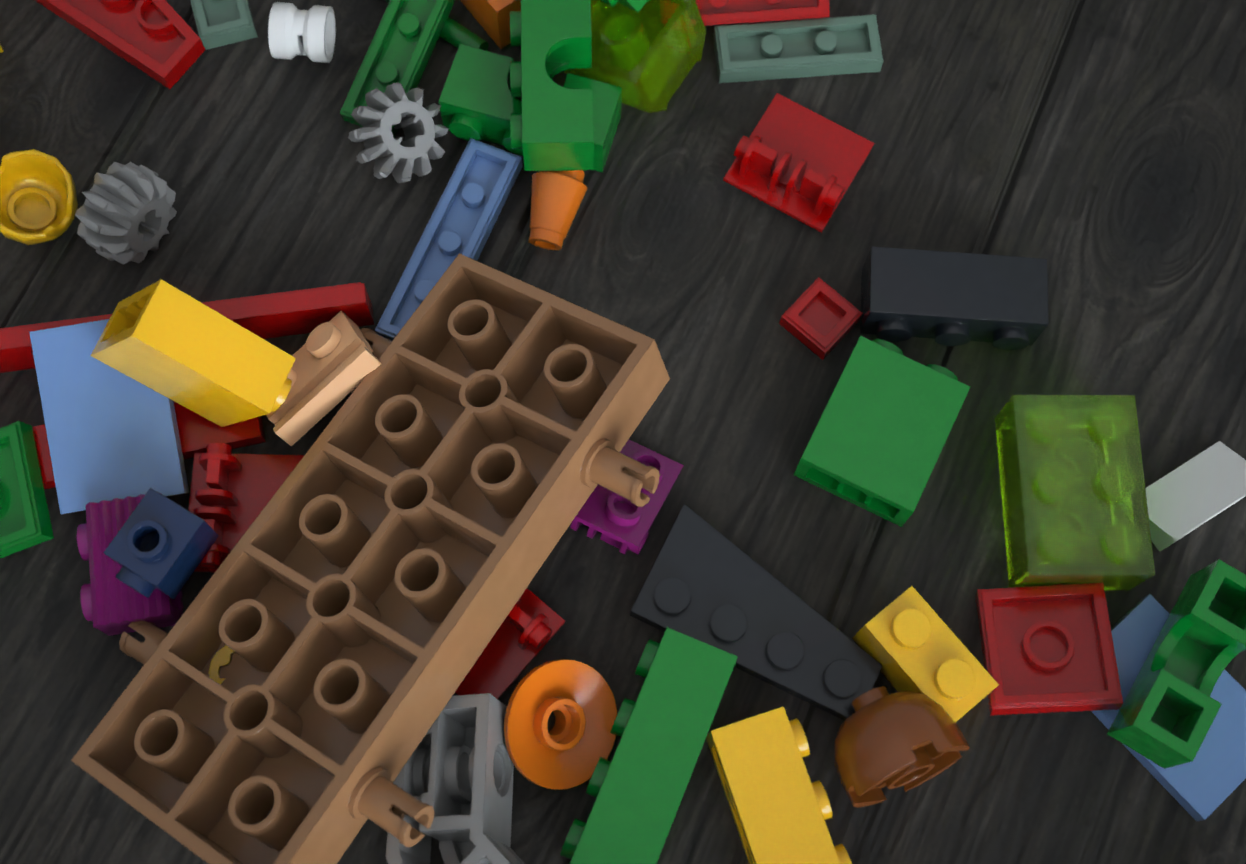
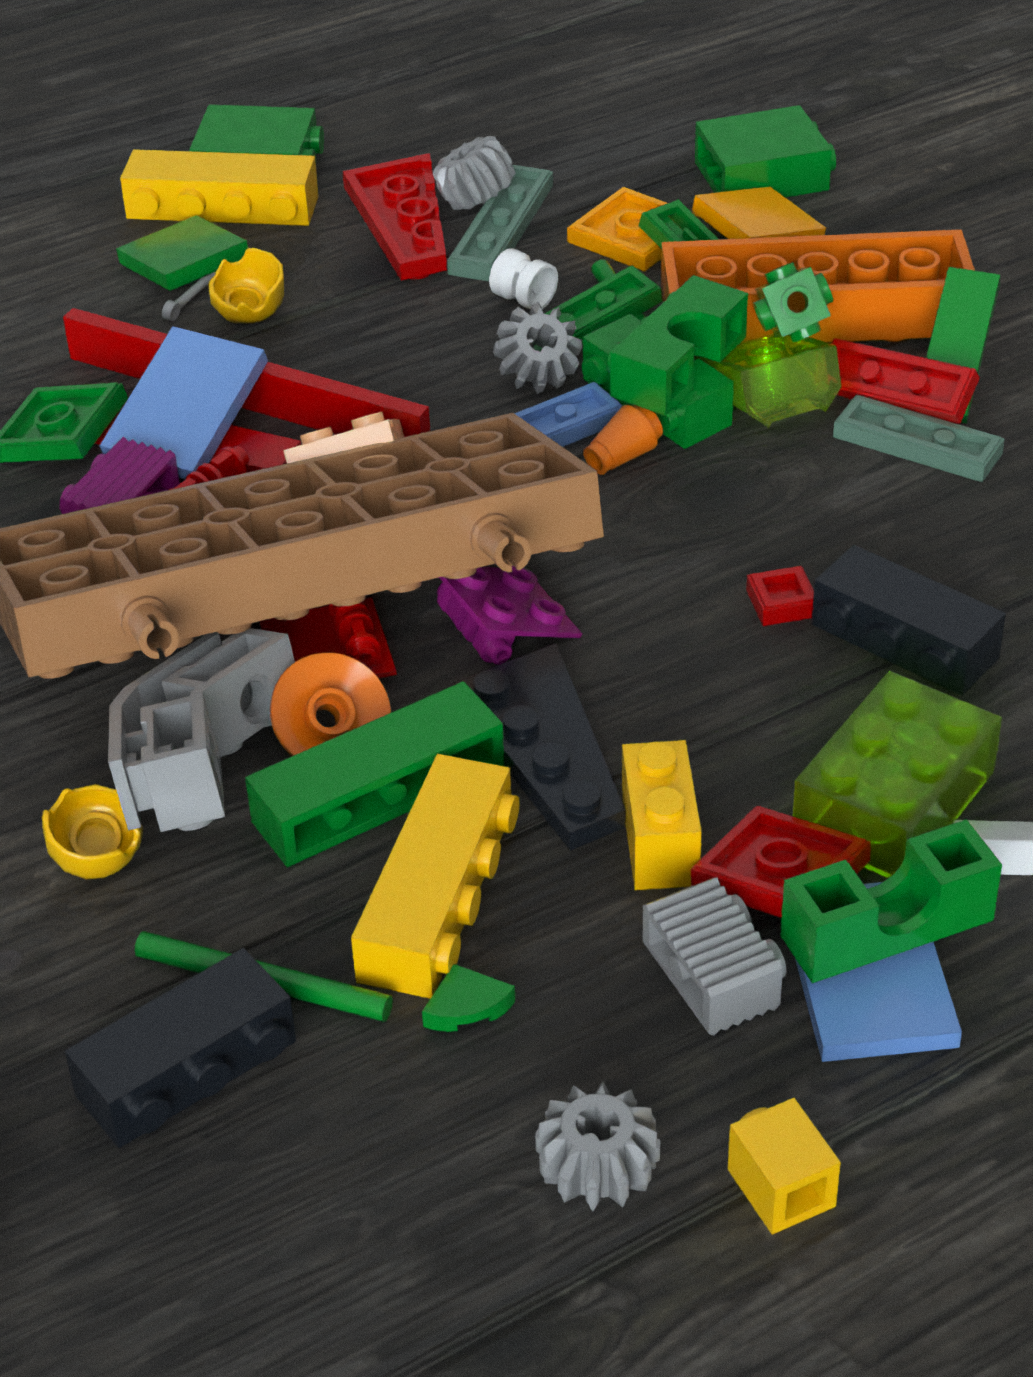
camera: 40 degrees right, 30 degrees down
light grey gear [75,161,177,265] -> none
yellow brick [90,279,296,427] -> none
dark blue brick [103,488,219,599] -> none
red hinge [723,93,875,233] -> none
green brick [793,335,971,527] -> none
dark orange cylinder [834,686,970,808] -> none
none -> light grey brick [643,877,787,1036]

